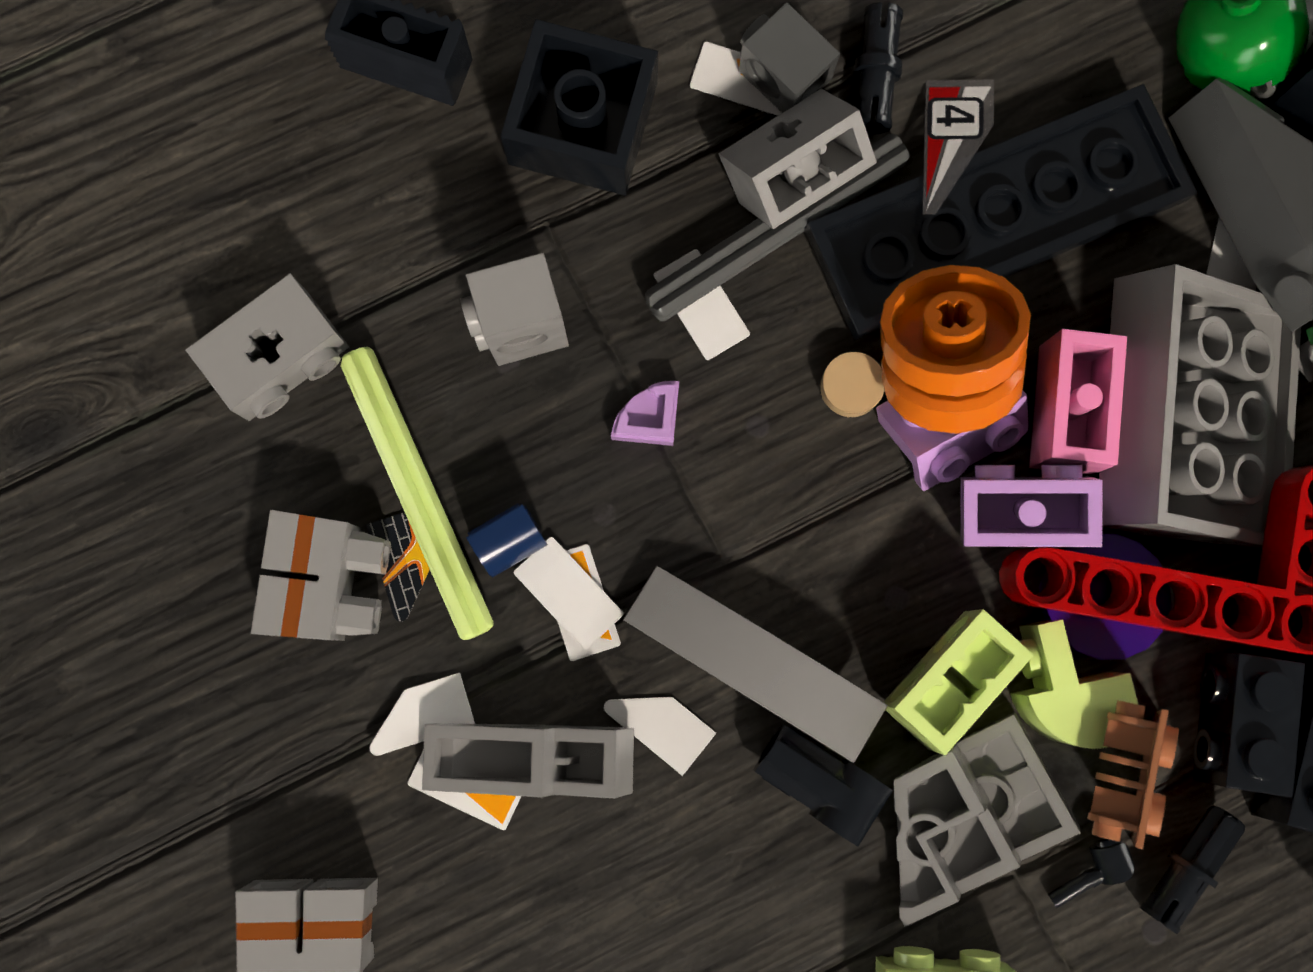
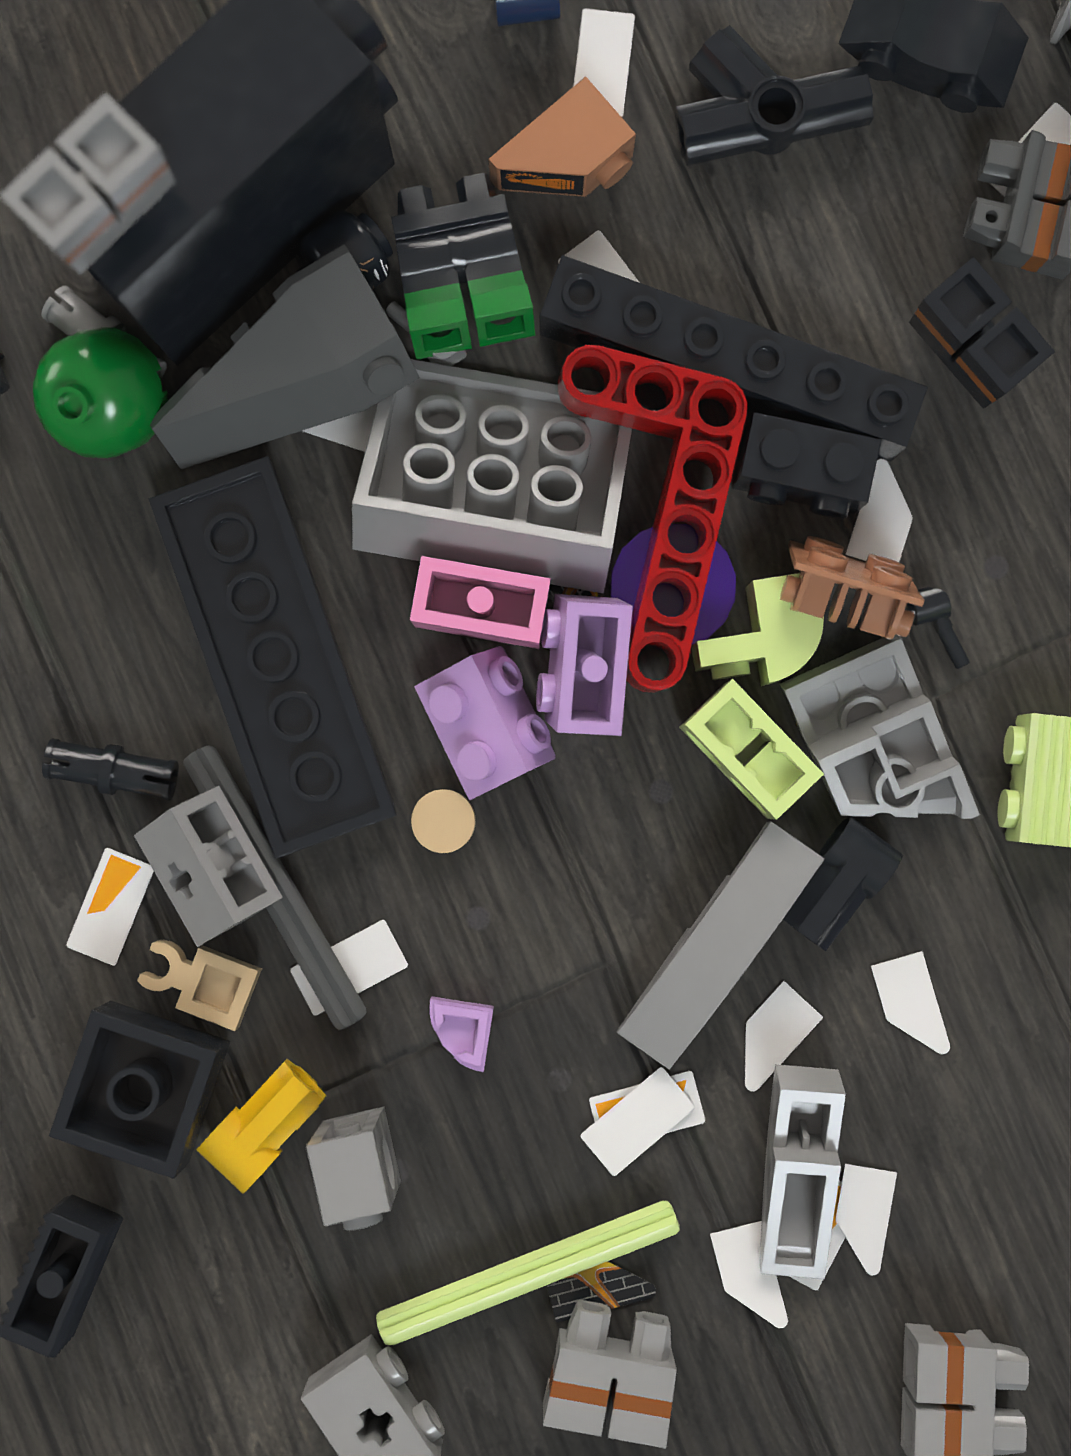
camera: 80 degrees left, 5 degrees up
dark blue brick [466,503,548,578] -> none
dark grey brick [738,3,840,113] -> none
orange wheel [880,265,1031,434] -> none
sticker [923,80,994,214] -> none
black axle [1139,805,1245,934] -> none
none -> tan plate [137,940,262,1031]
none -> yellow piece [196,1059,327,1194]
none -> white sticker [836,1164,897,1275]
none -> white sticker [846,459,913,562]
none -> white sticker [871,951,950,1054]

